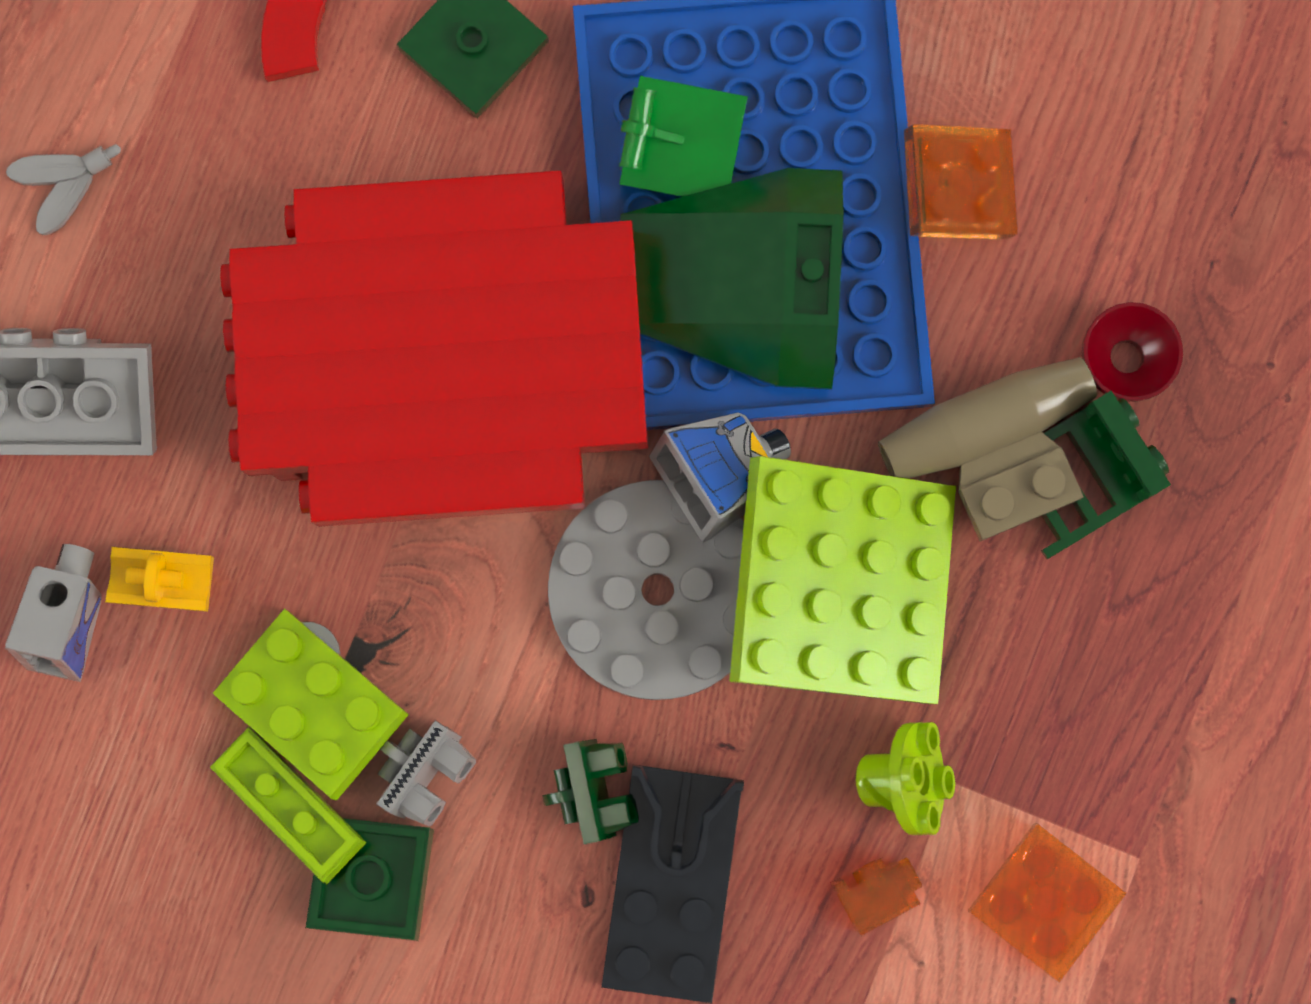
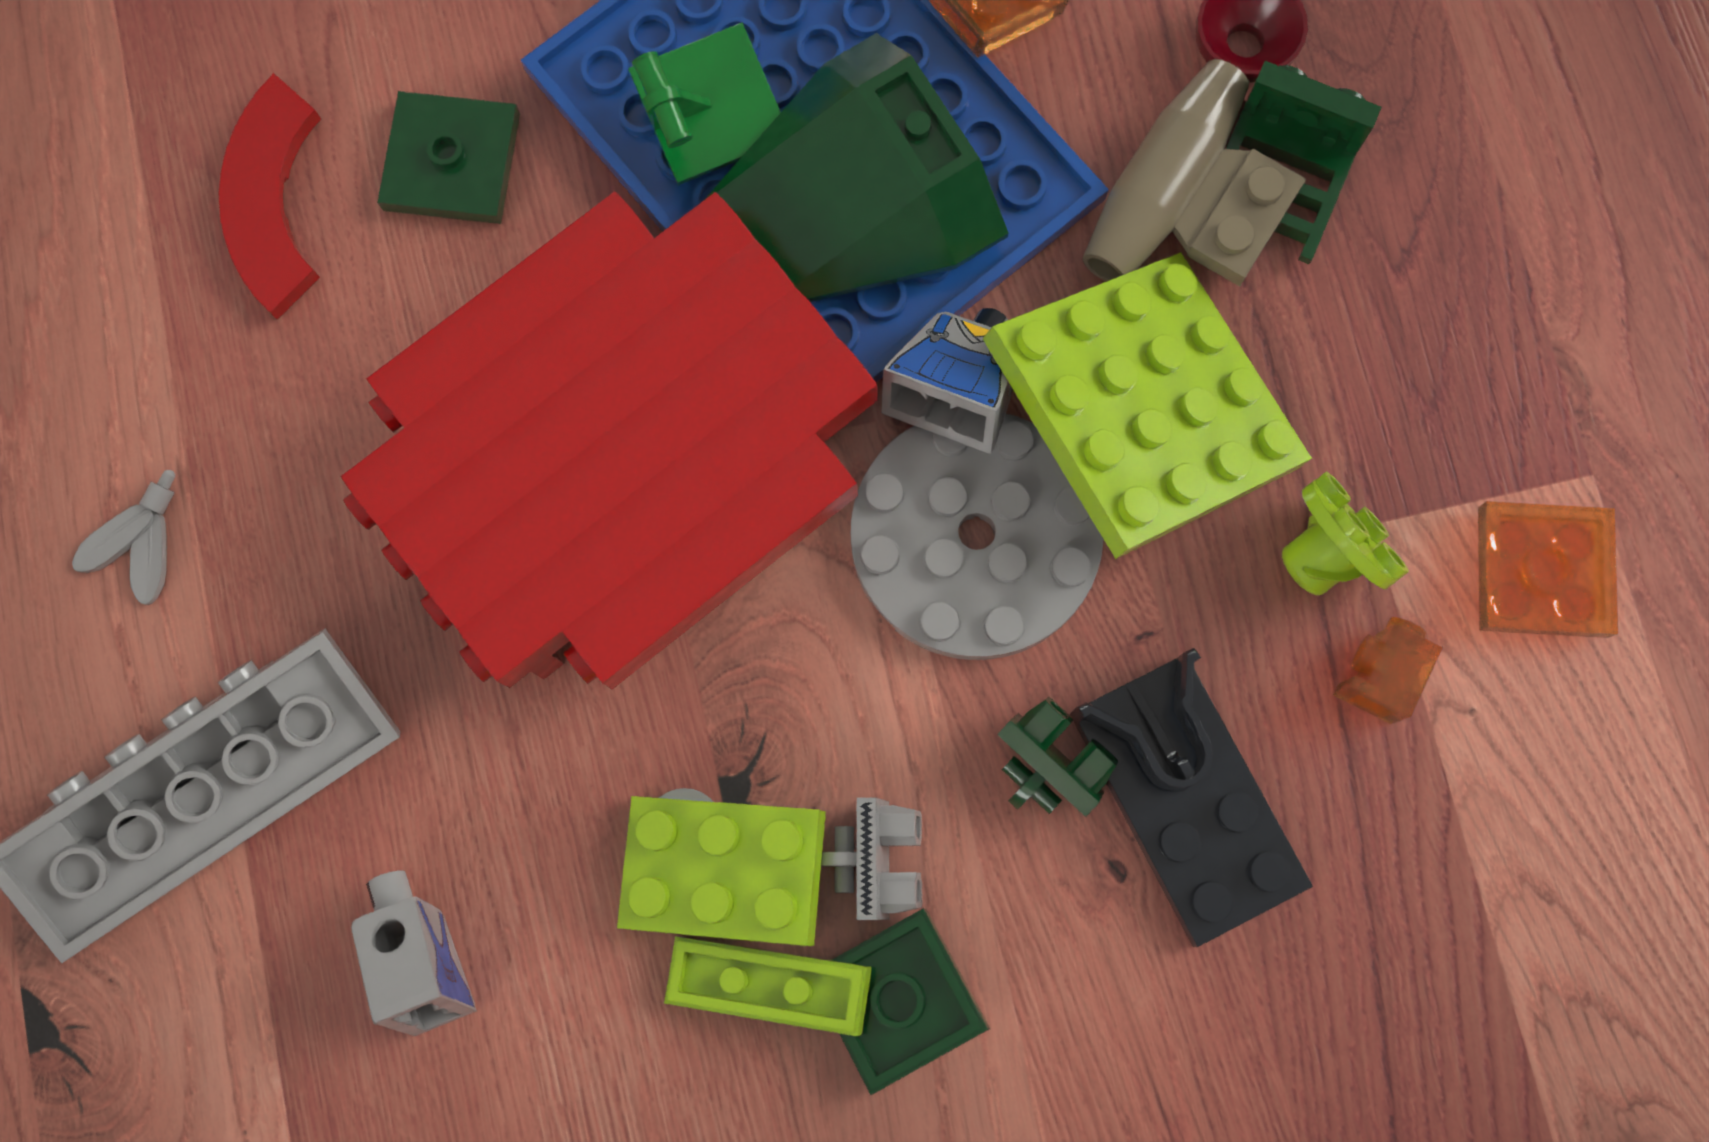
camera: 30 degrees left, 5 degrees down
yellow hips [105,547,214,612] -> none

